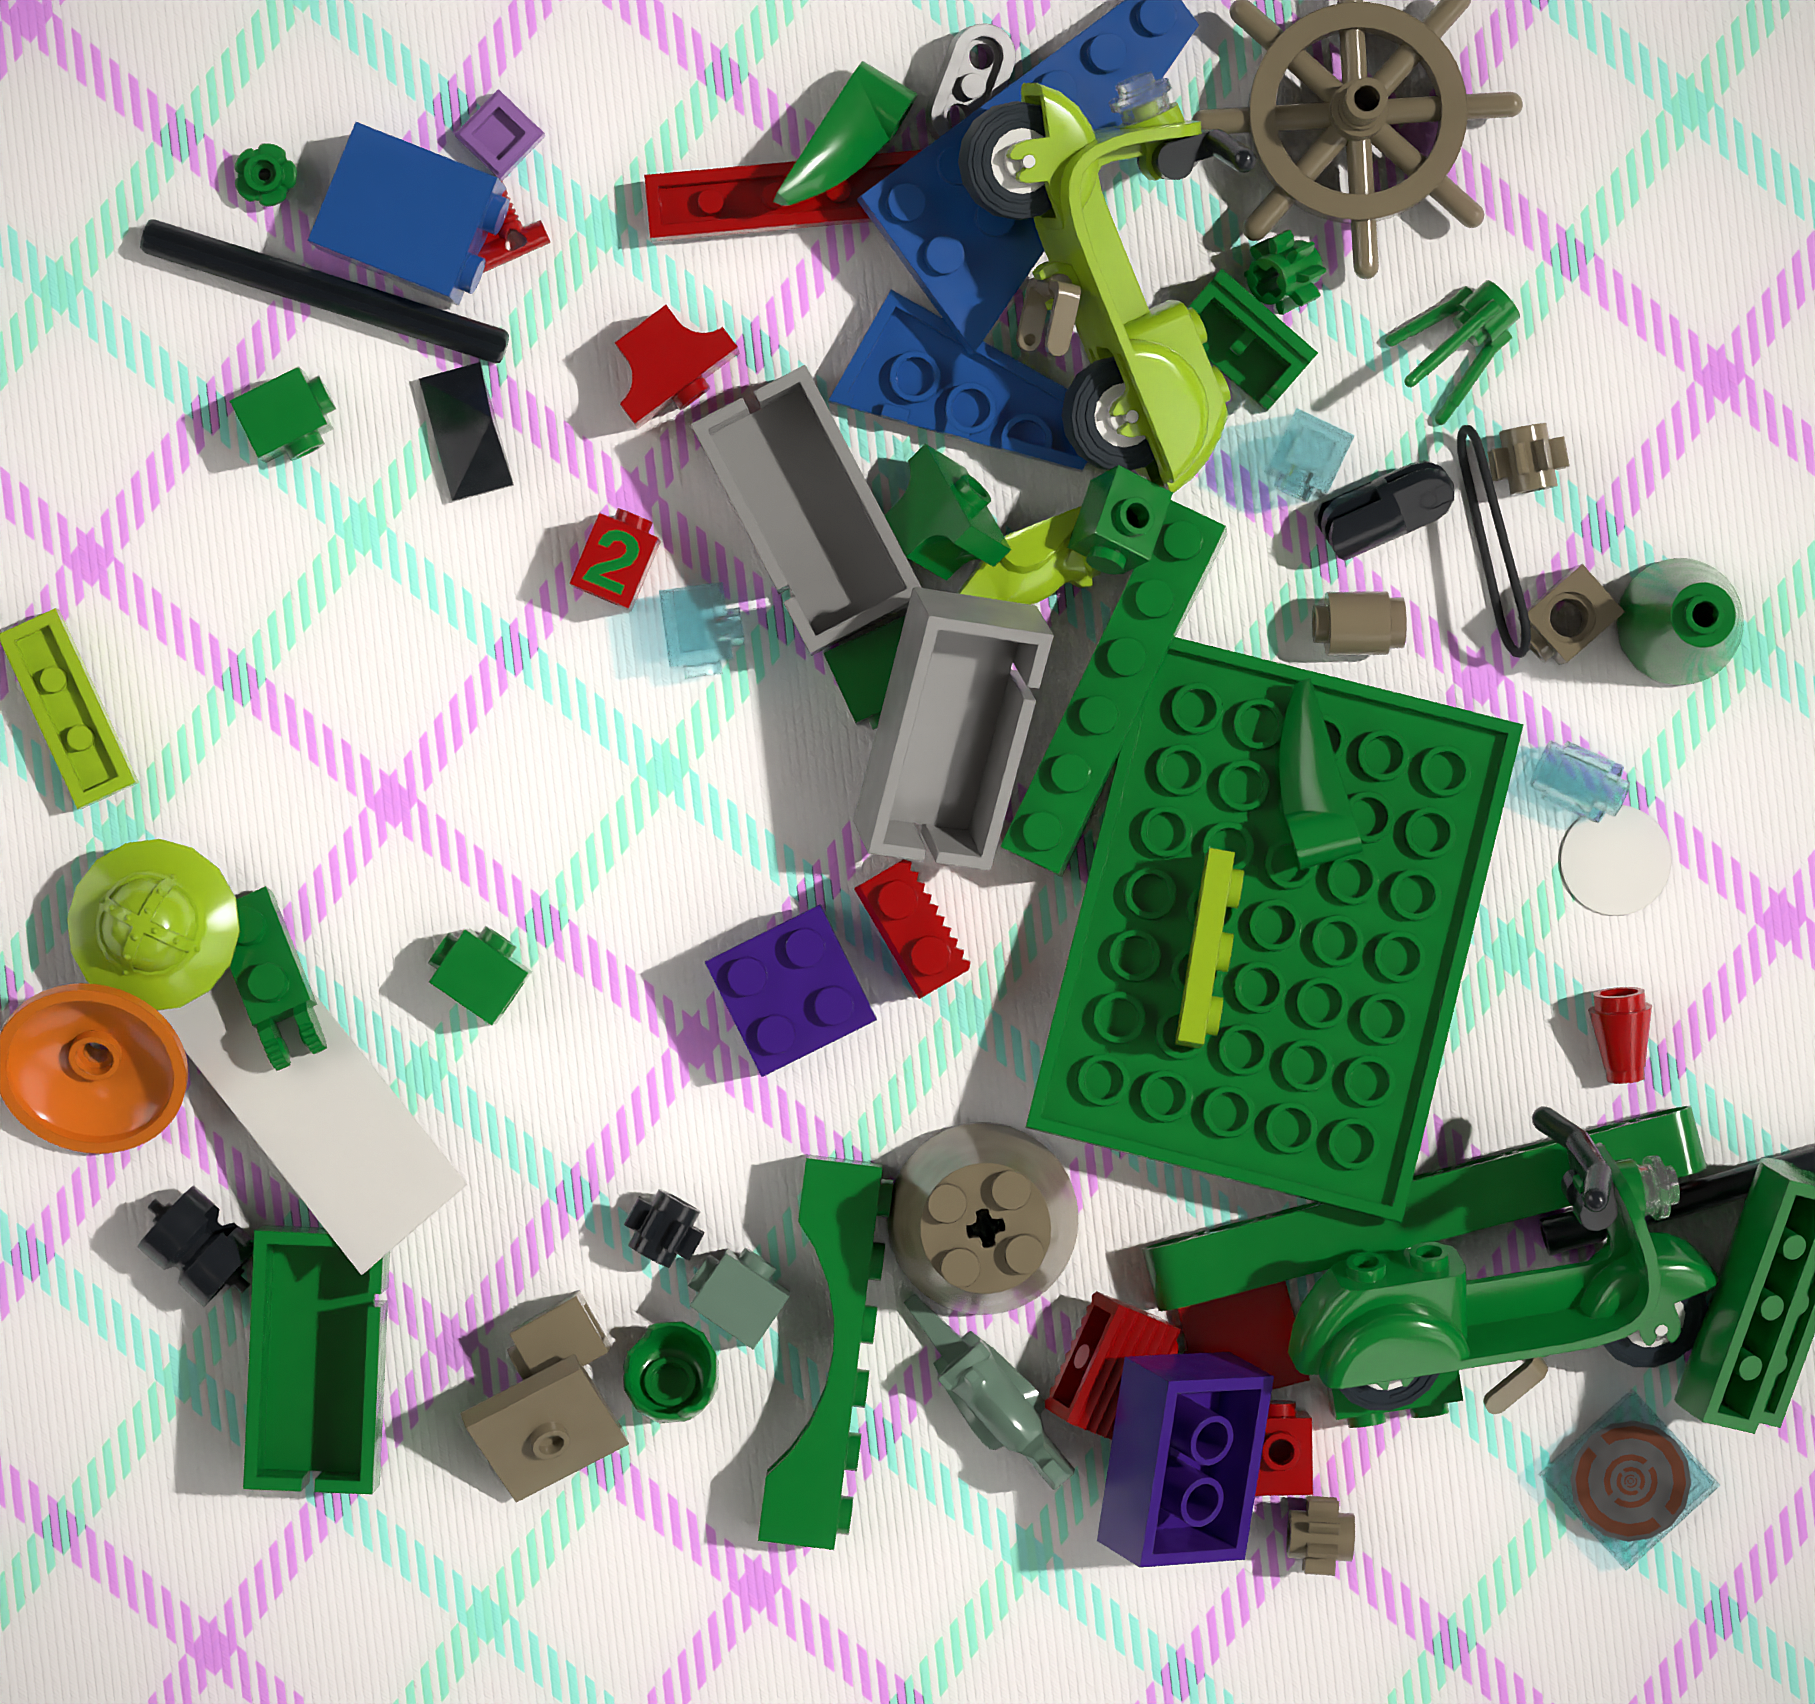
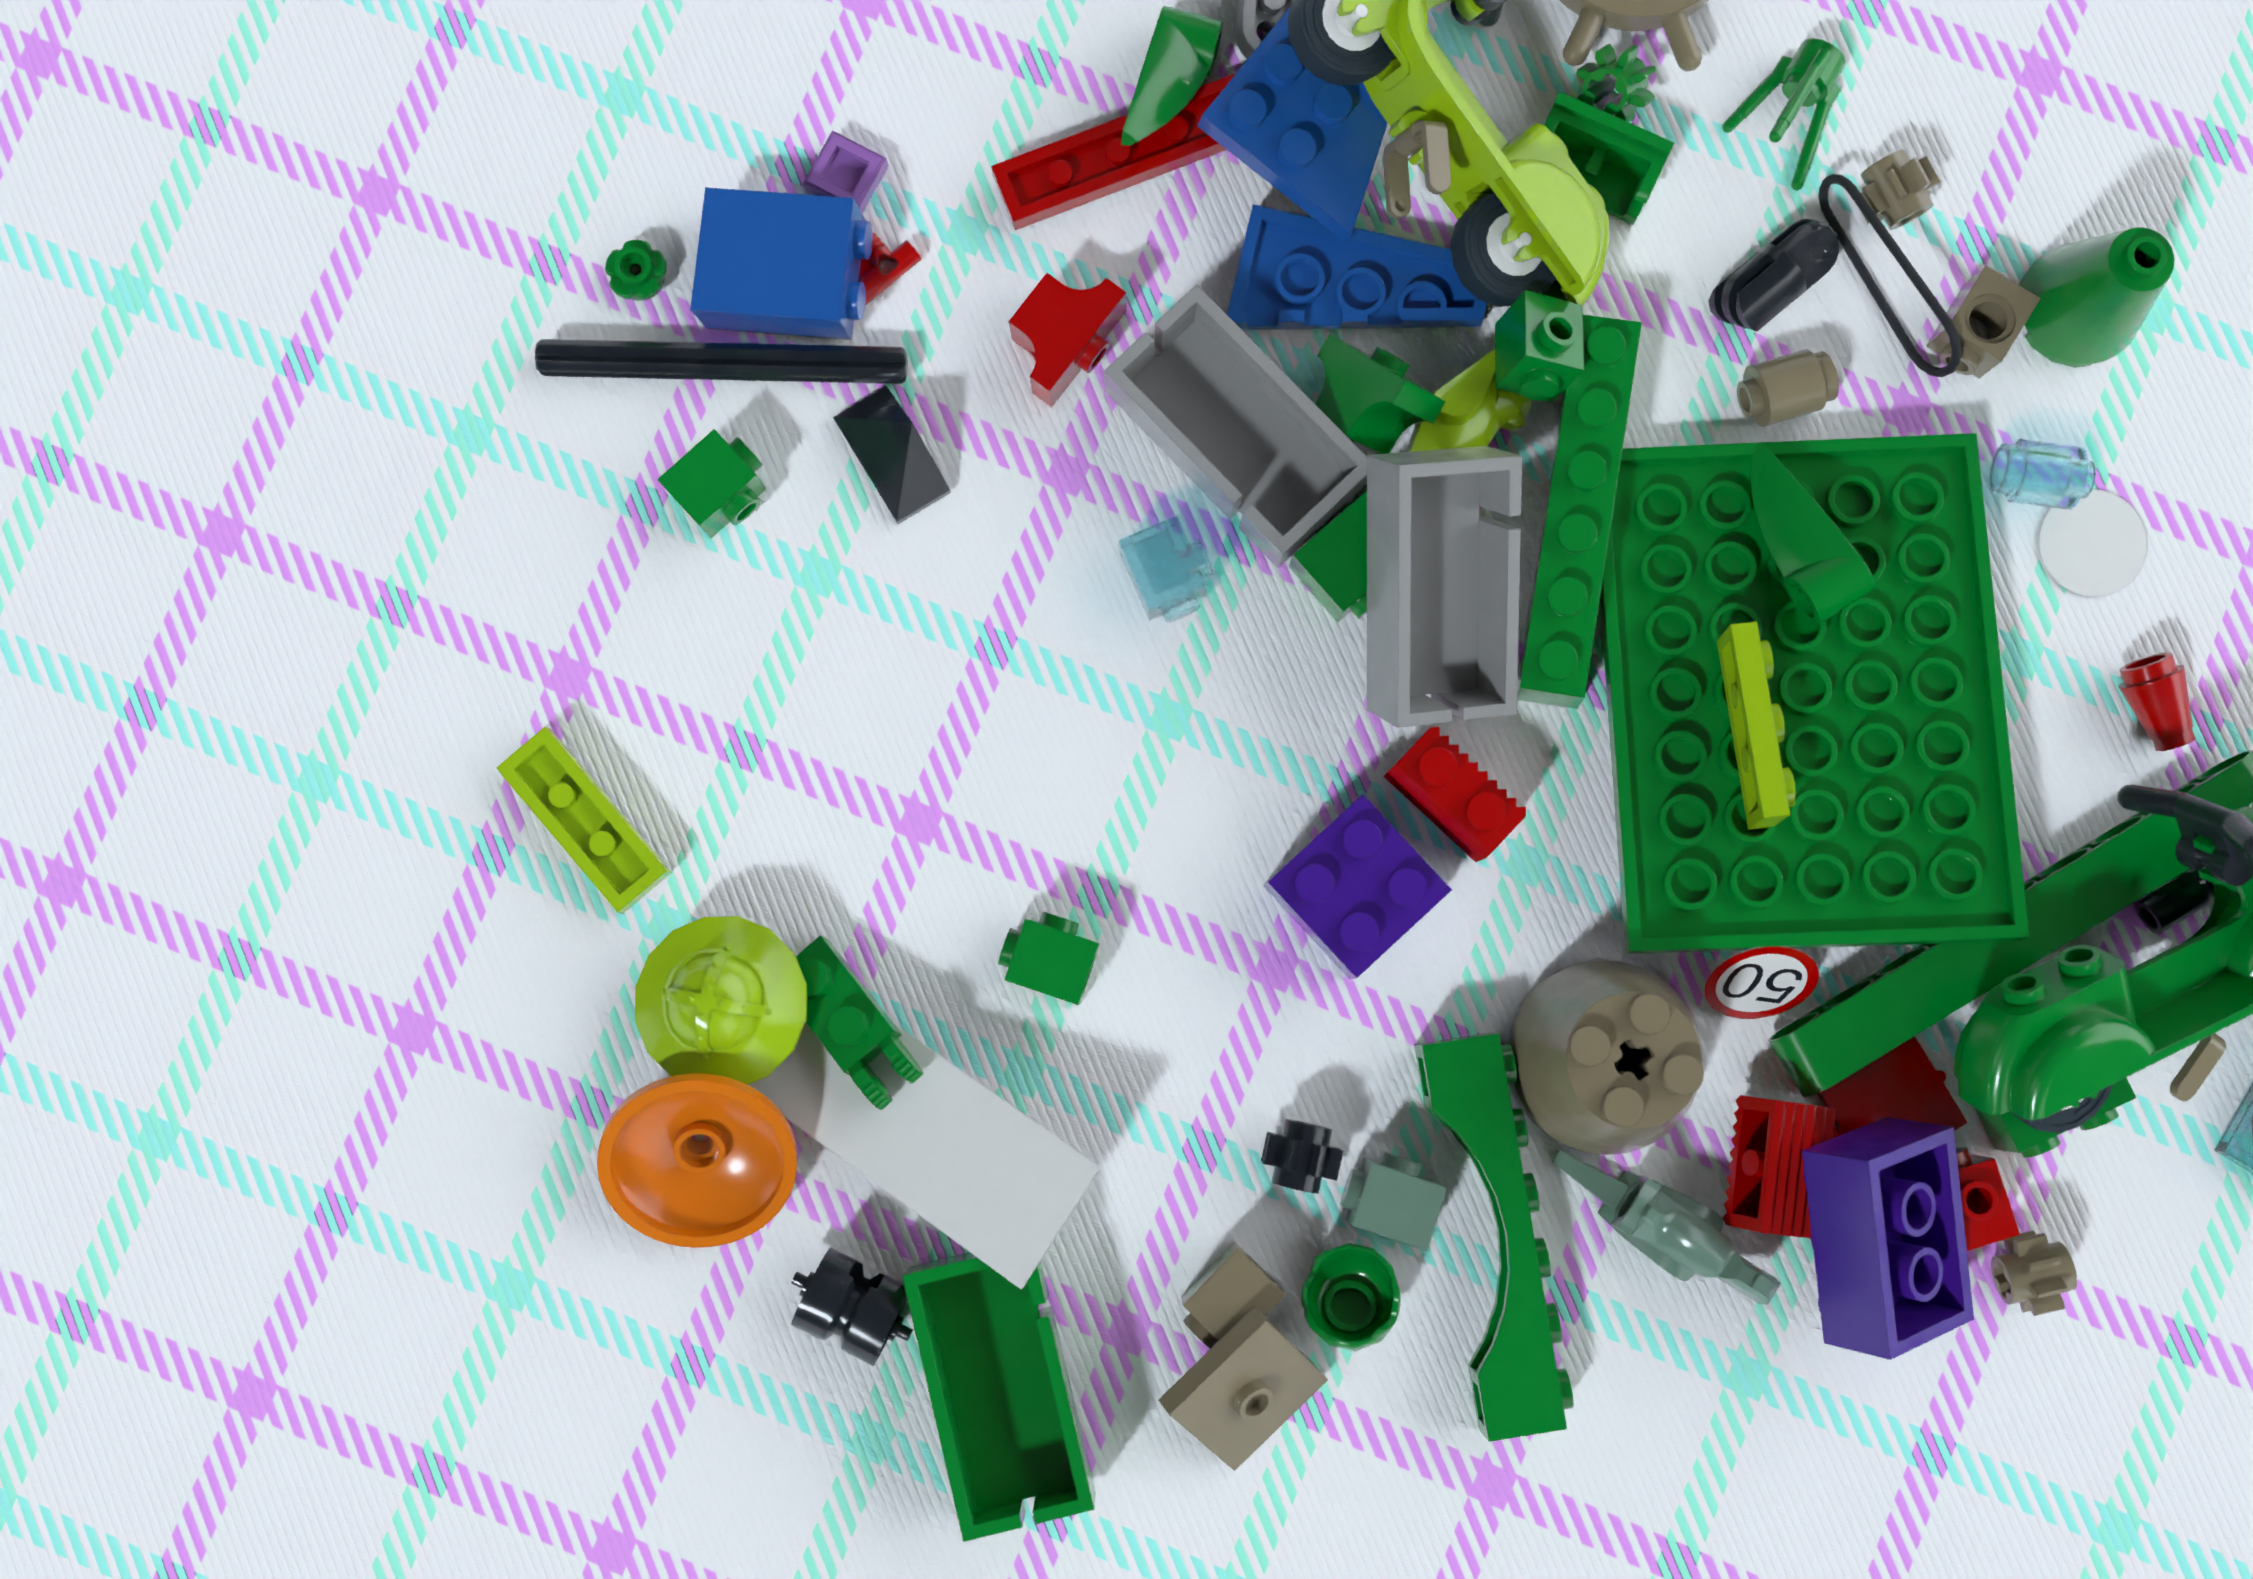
camera: 15 degrees left, 5 degrees down
red brick [569,508,661,612] -> none
clear light blue brick [1264,408,1355,502] -> none
none -> sticker [1704,947,1819,1019]

